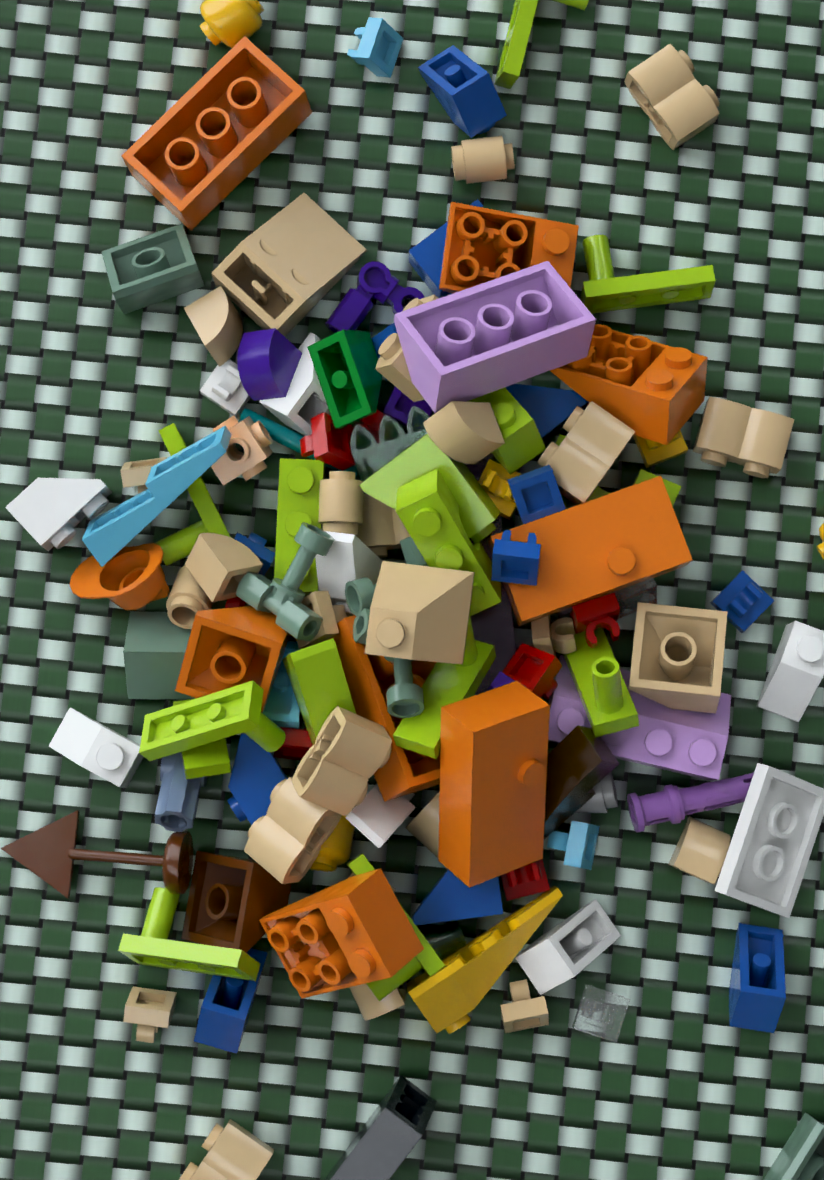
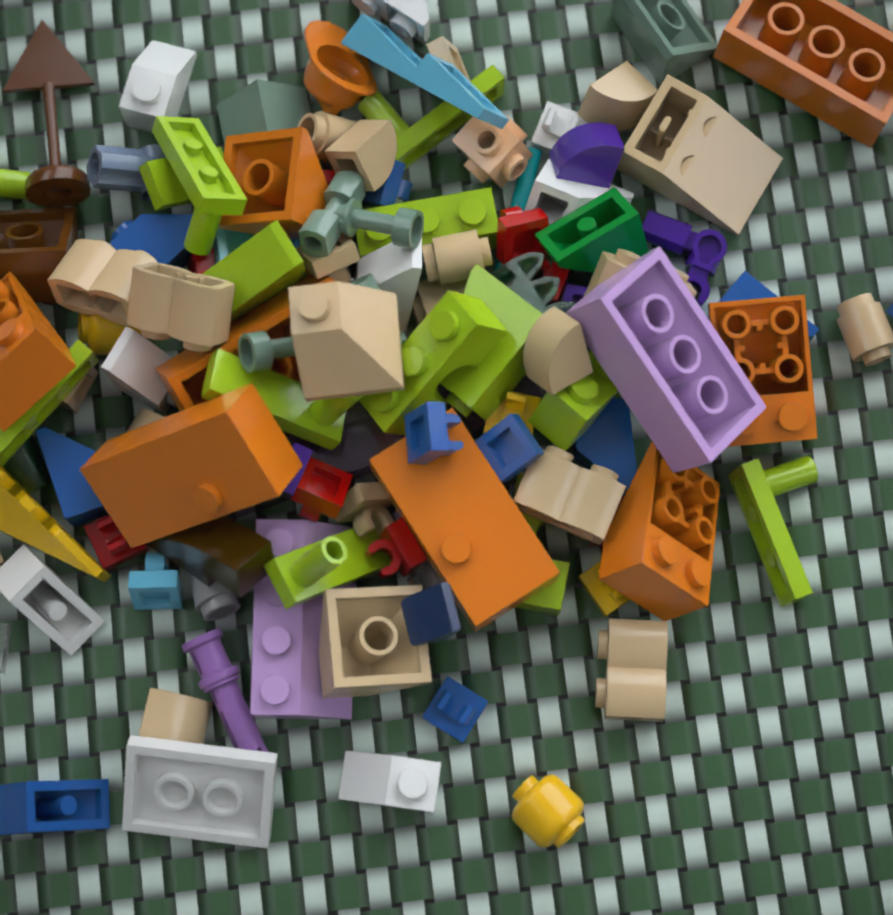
camera: 80 degrees right, 5 degrees down
none -> dark blue slope [401,582,461,646]

